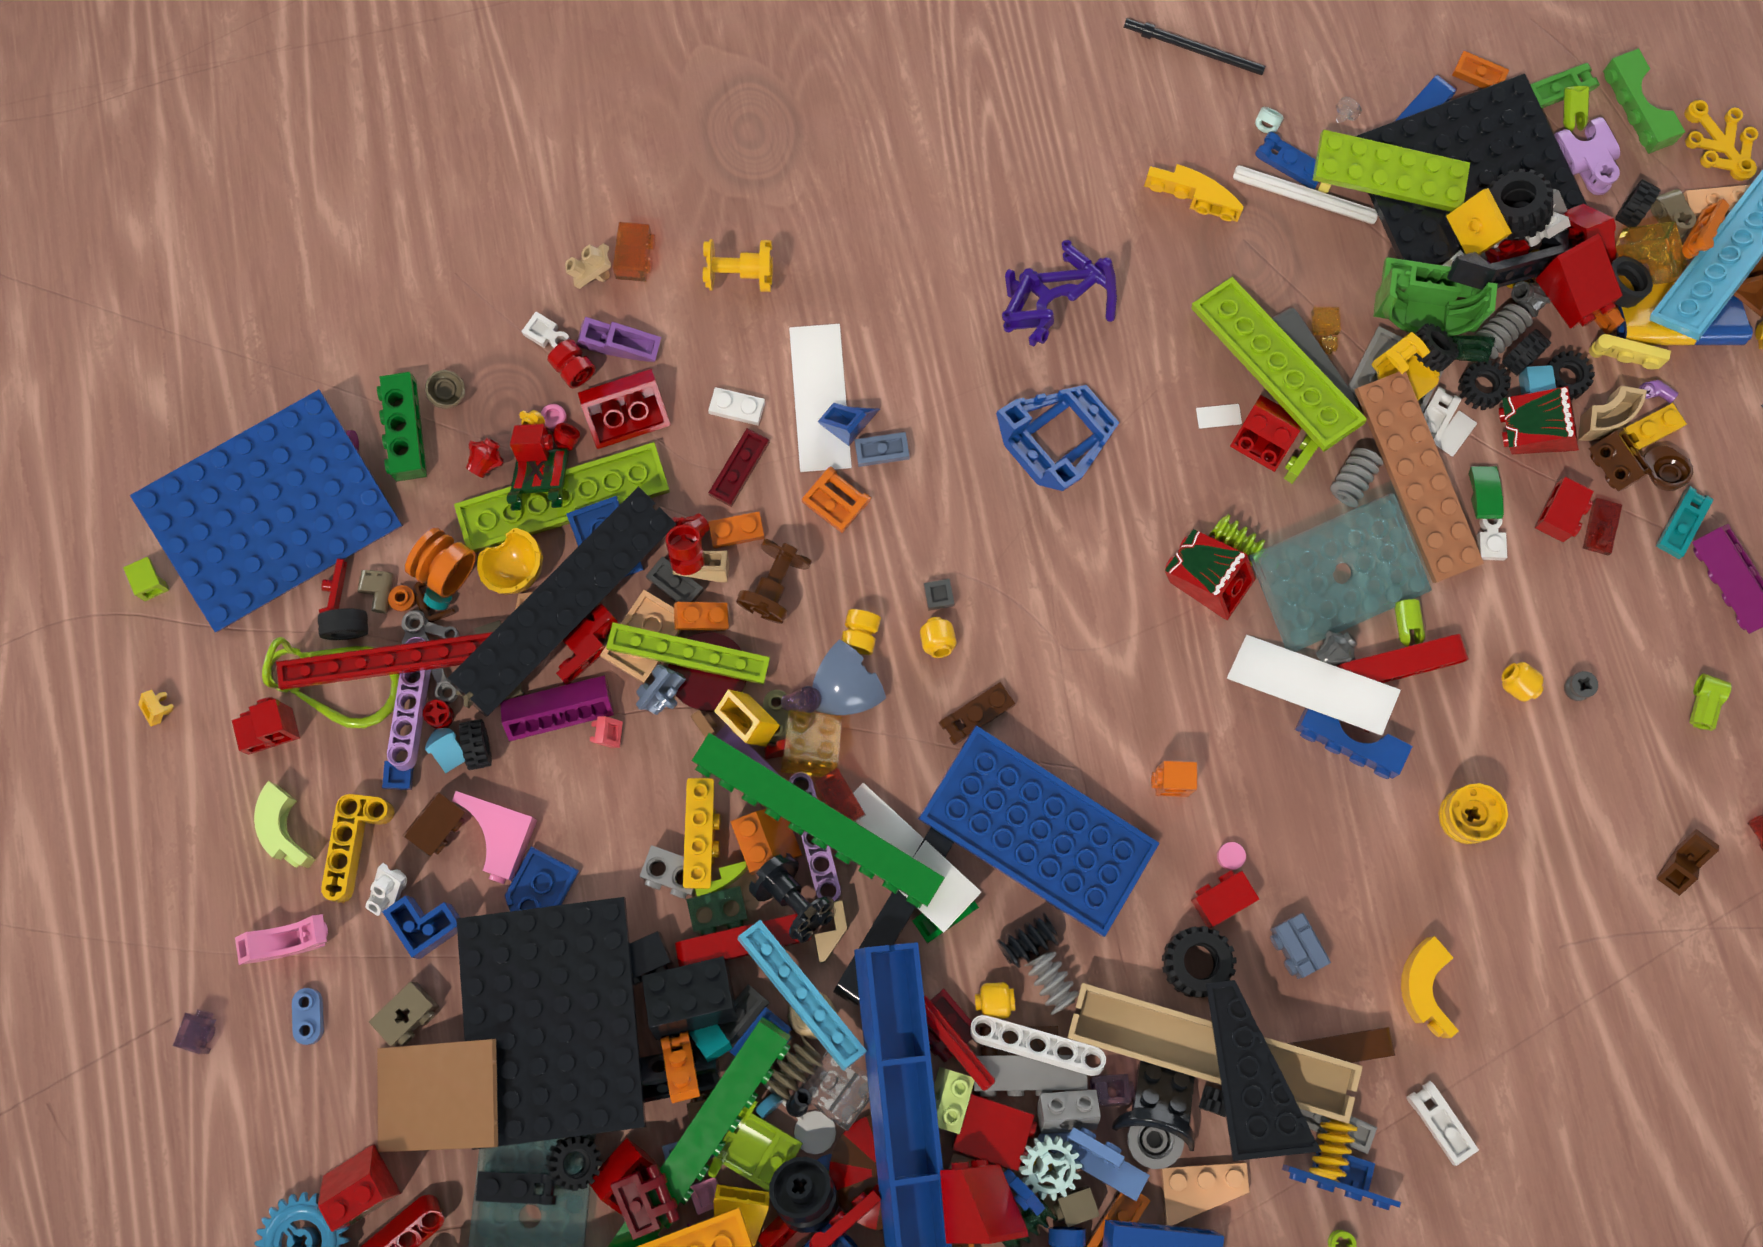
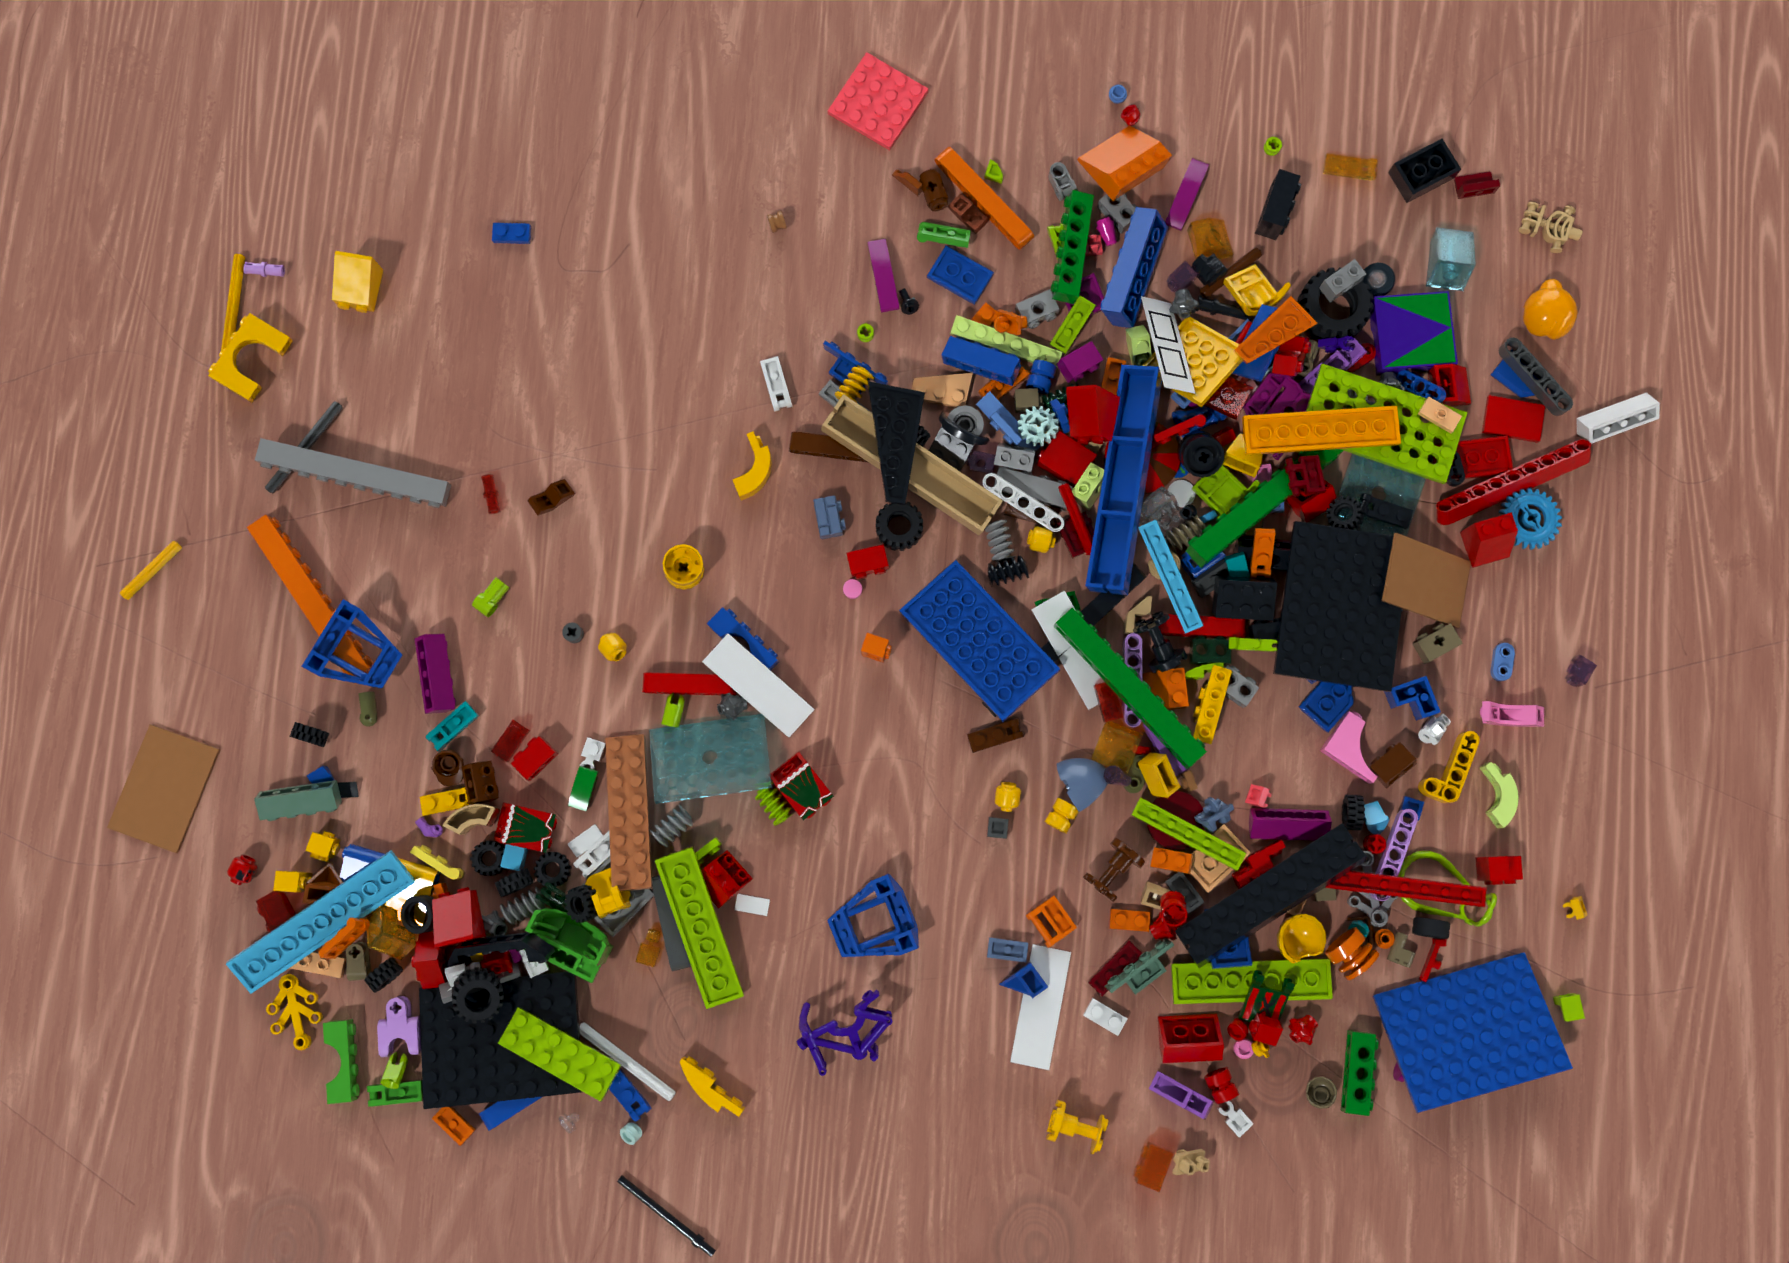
camera: 160 degrees left, 5 degrees up
yellow plate [1446,188,1512,255] -> none
none -> sand green bracket [1105,939,1174,995]
none -> lime piece [1229,637,1278,652]

